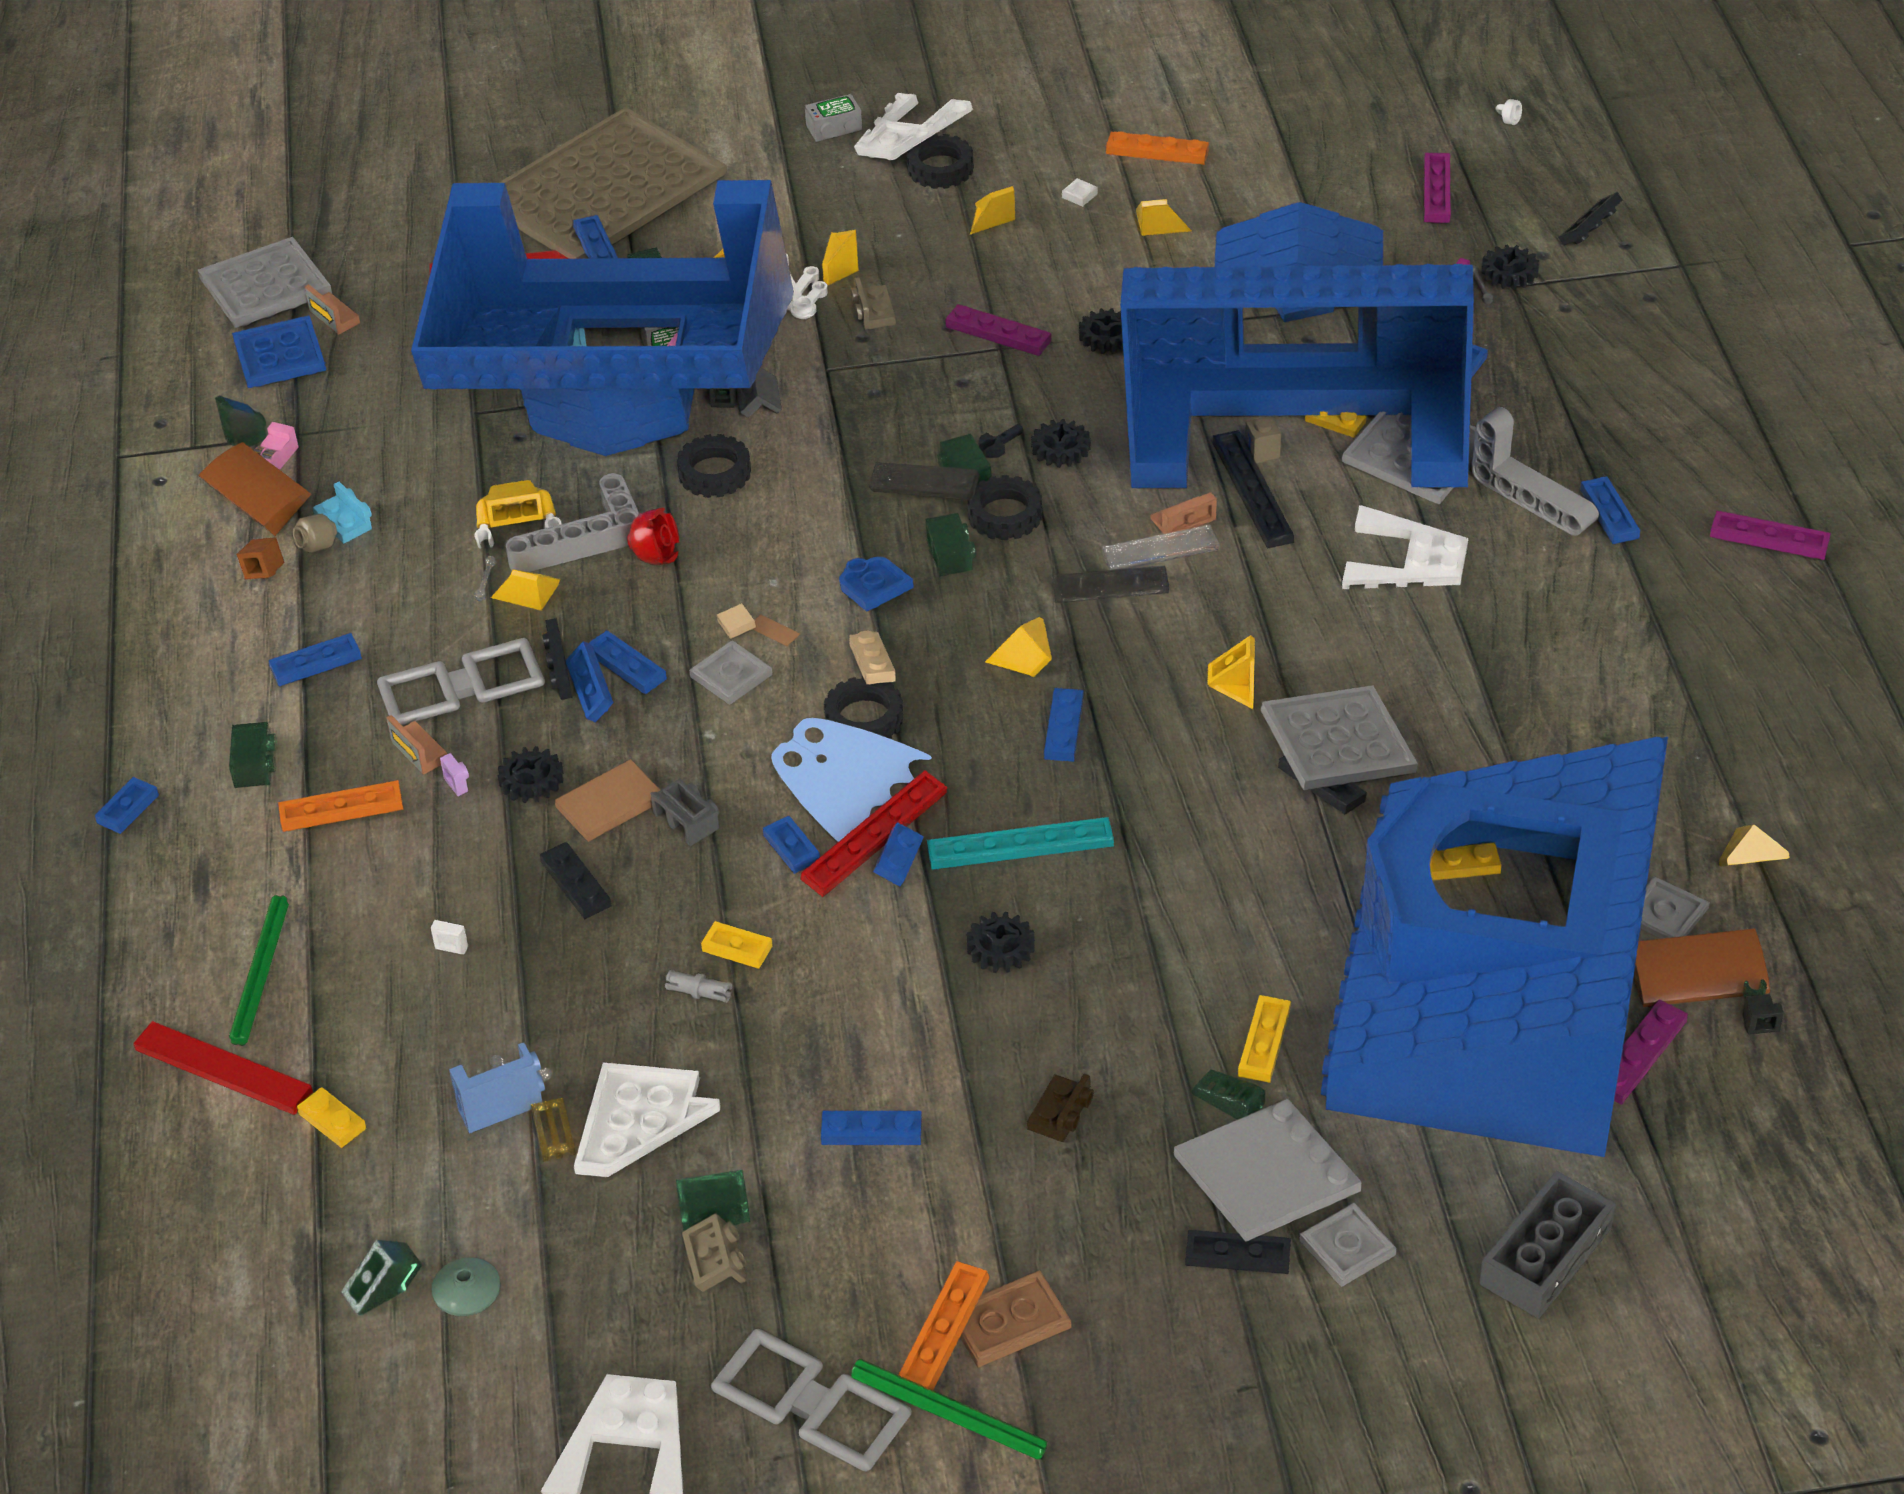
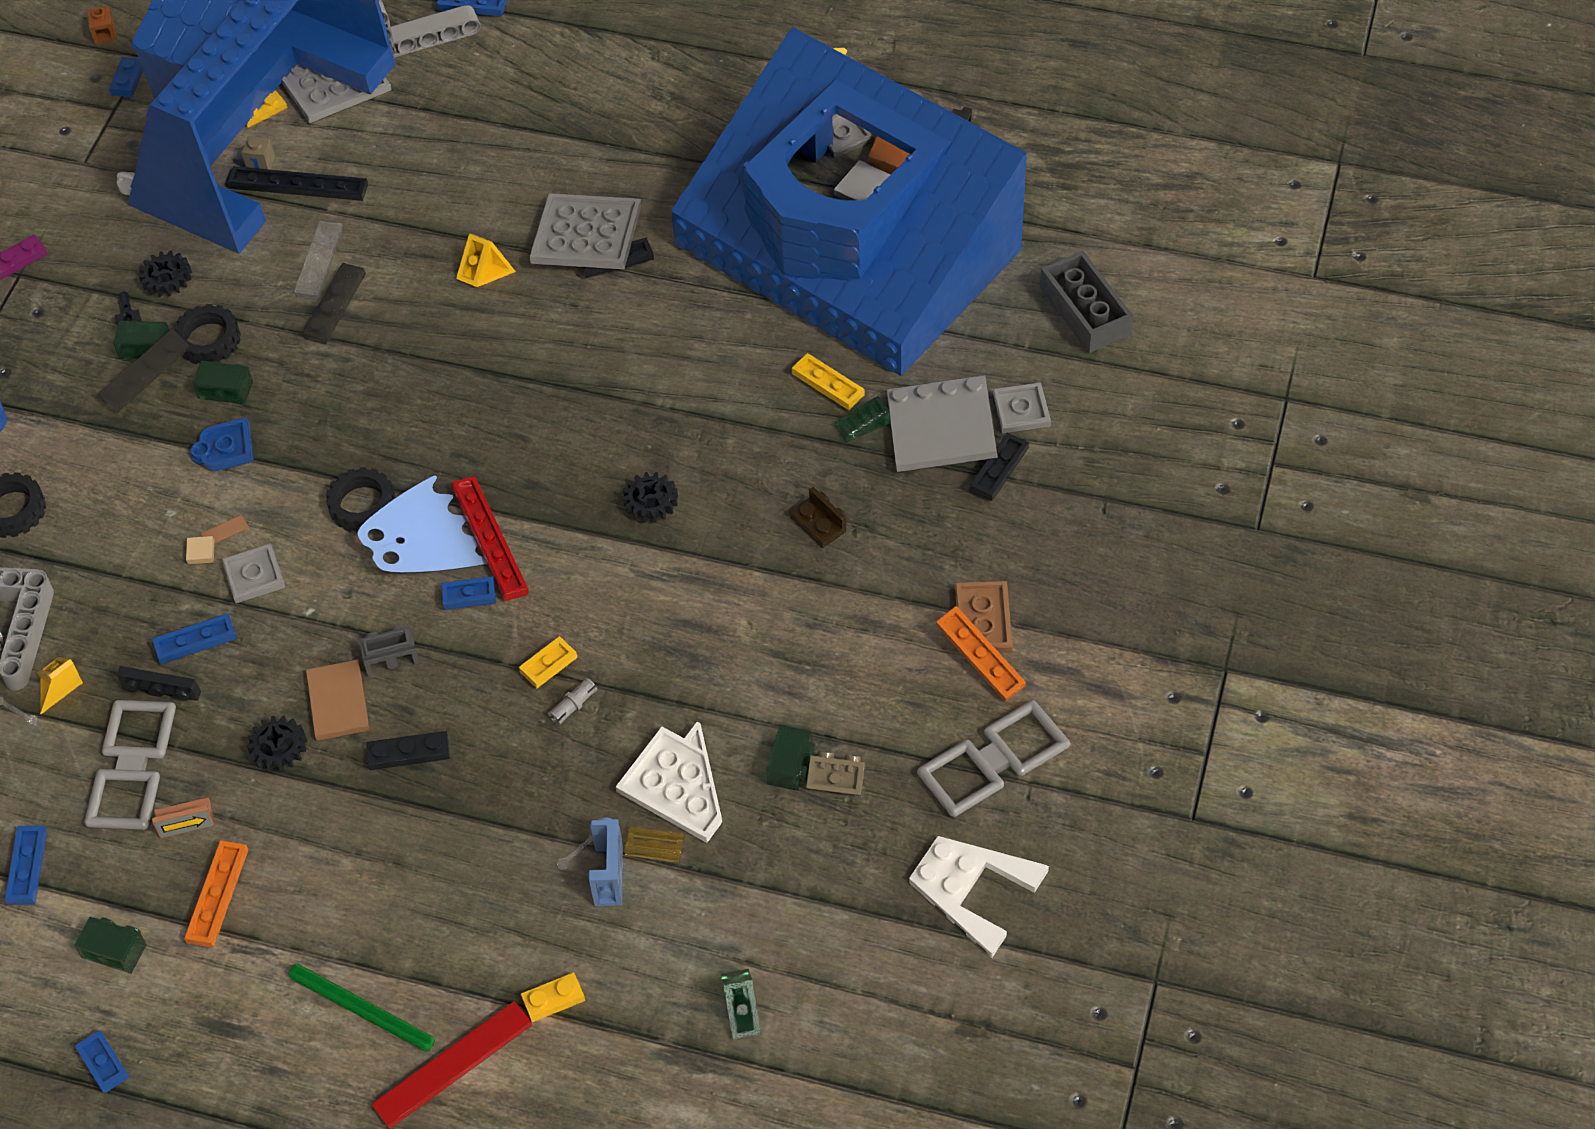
camera: 65 degrees left, 10 degrees up
white tile [431,920,468,954] -> none
sand green dish [432,1257,501,1316] -> none
lavender plate [440,753,469,796] -> none
blue plate [565,641,614,723] -> none
red cylinder [627,507,679,565] -> none
blue plate [821,1111,922,1145] -> none
tan plate [849,631,895,684] -> none
green axle [851,1359,1047,1460] -> none
blue plate [873,822,924,887] -> none
teal tile [927,817,1114,870] -> none
yellow slope [985,617,1052,677] -> none
blue plate [1044,688,1084,762] -> none
black gear [1079,308,1123,354] -> none
nougat panel [1151,492,1217,538] -> none
white wing [1342,505,1468,589] -> none

